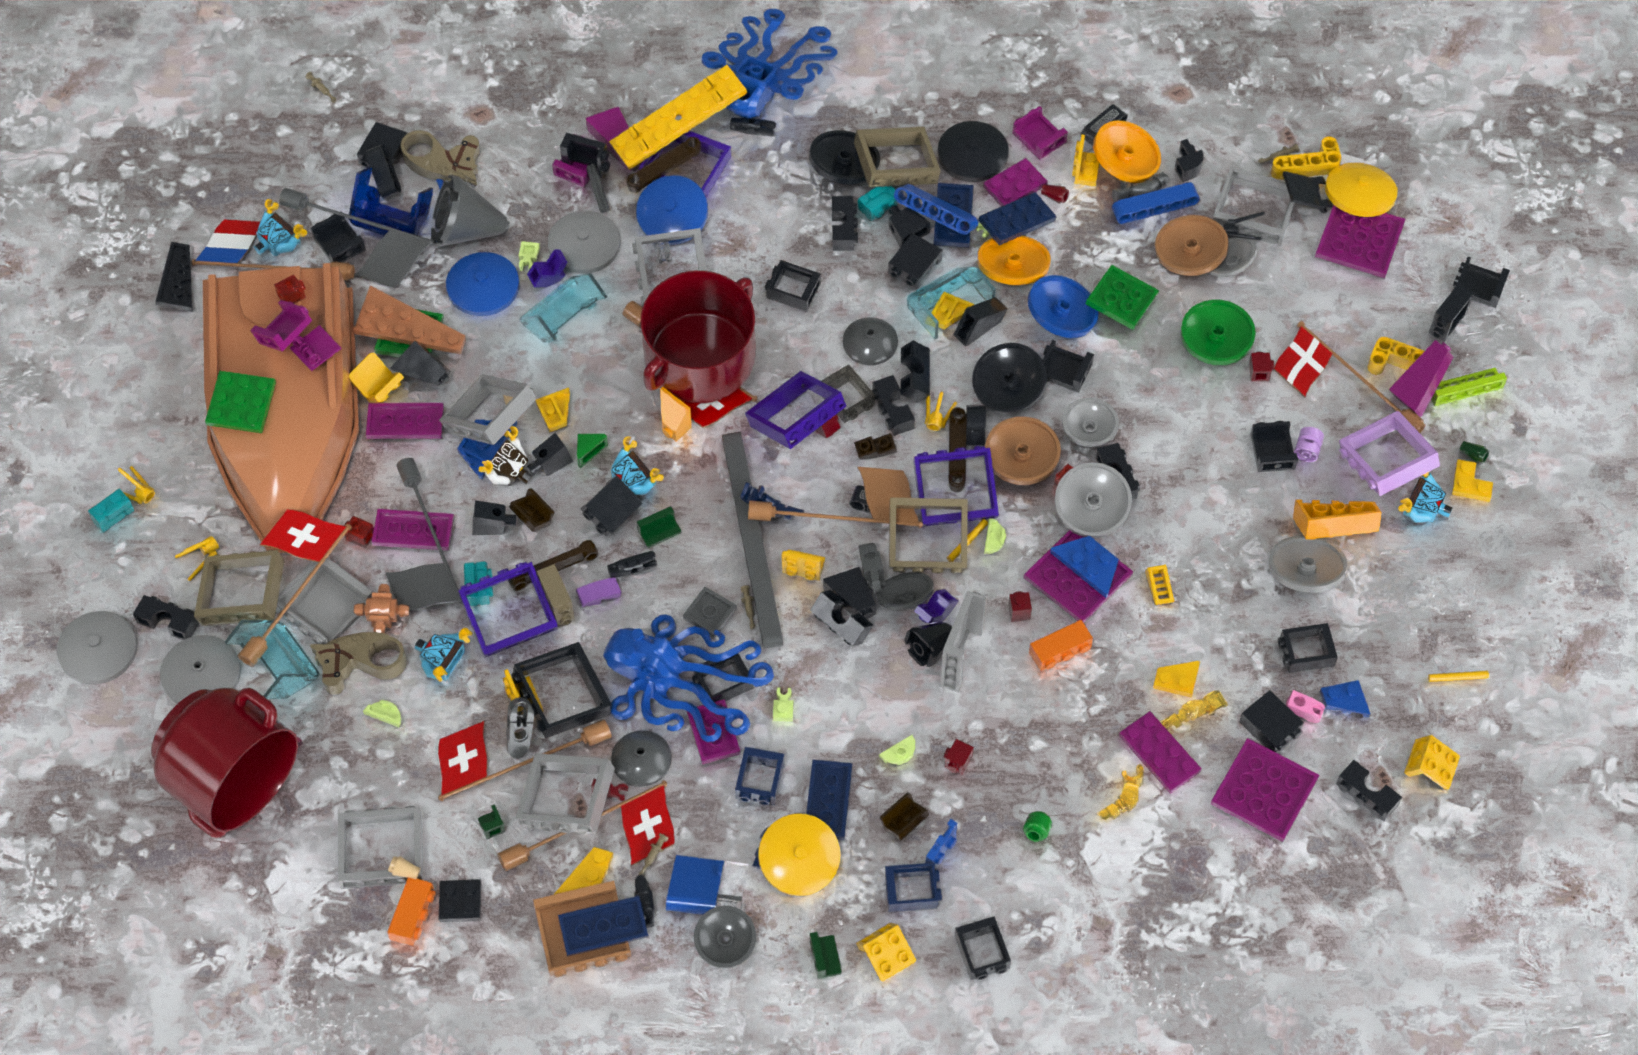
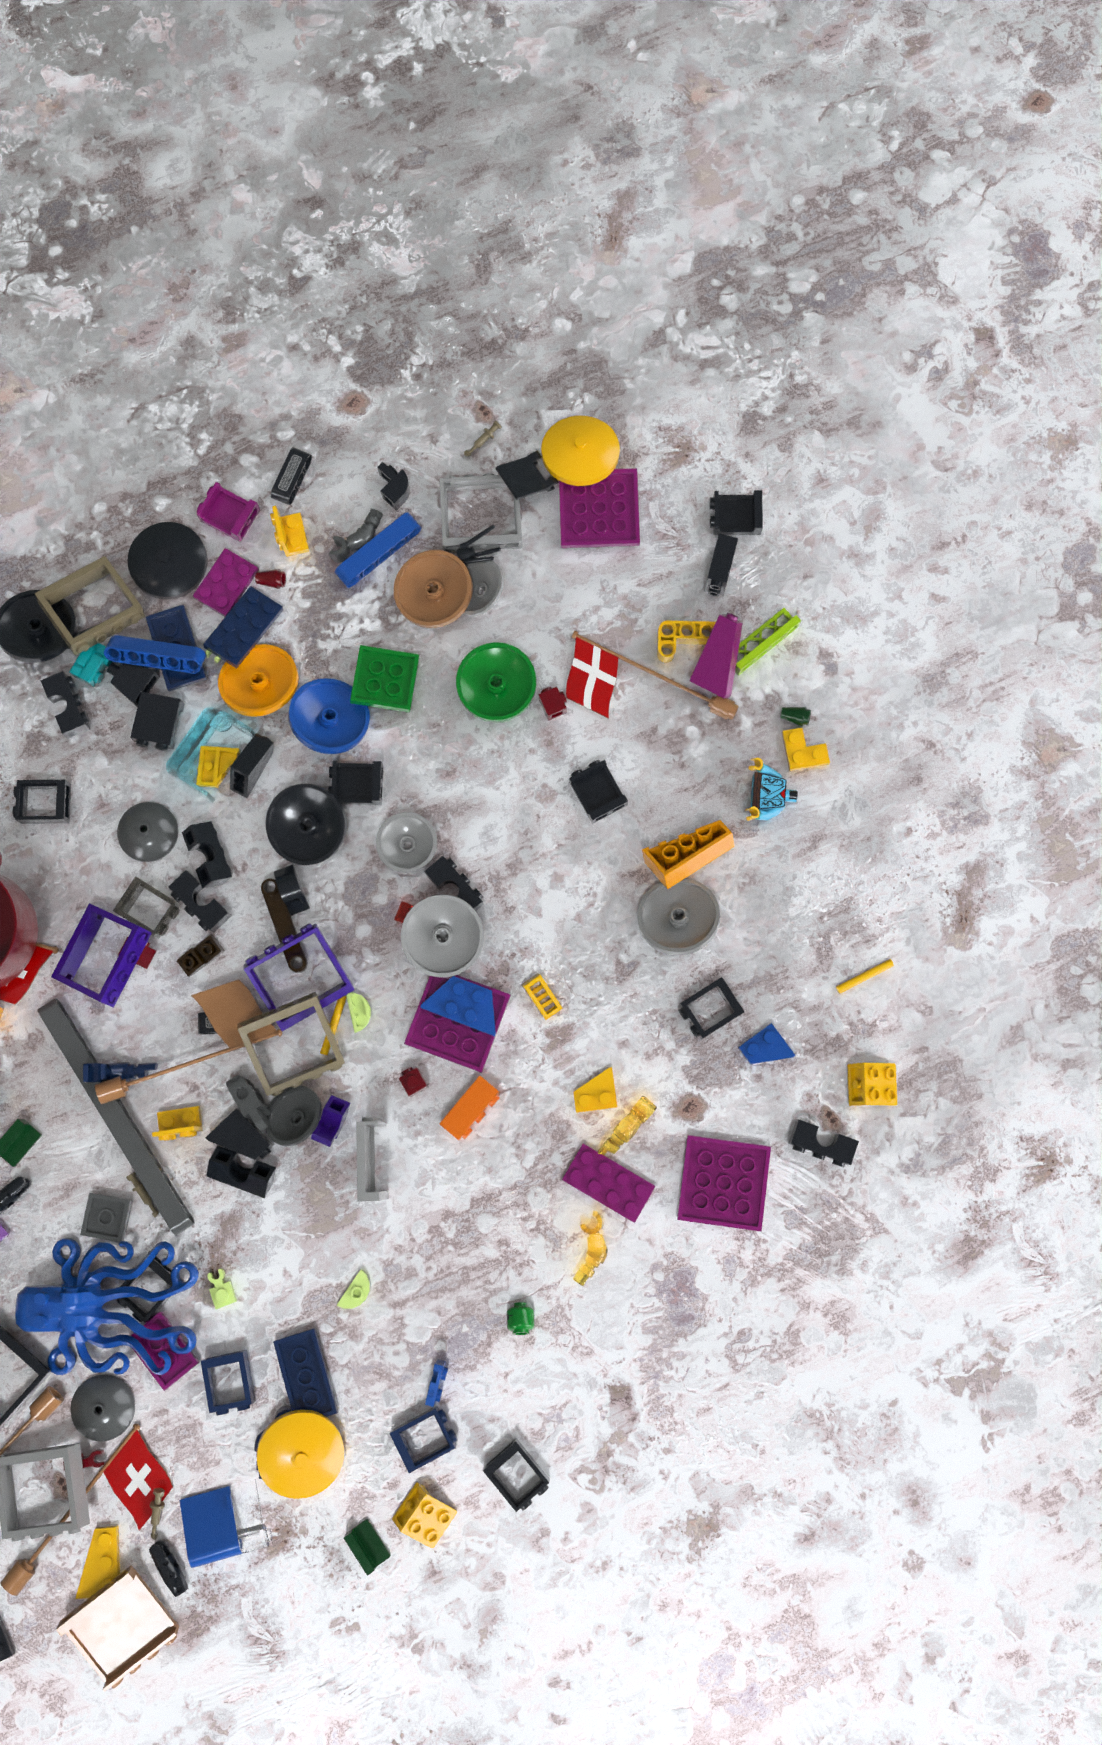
camera: 20 degrees left, 20 degrees up
dark blue plate [558,896,649,957] -> none
dark grey dish [694,906,756,968] -> none
dark brown bracket [880,792,929,841] -> none
black cone [904,622,952,667] -> none
yellow plant [925,391,957,431] -> none
dark red brick [943,739,974,775] -> none
medium nougat dish [985,417,1061,485] -> none
light orange dish [1093,121,1161,183] -> none
black brick [1239,690,1304,752] -> none
yellow beam [1271,136,1341,180] -> none
bright pink leg [1286,690,1325,723] -> none
lavender wheel [1294,427,1324,463] -> none
lavender window [1339,411,1440,496] -> none

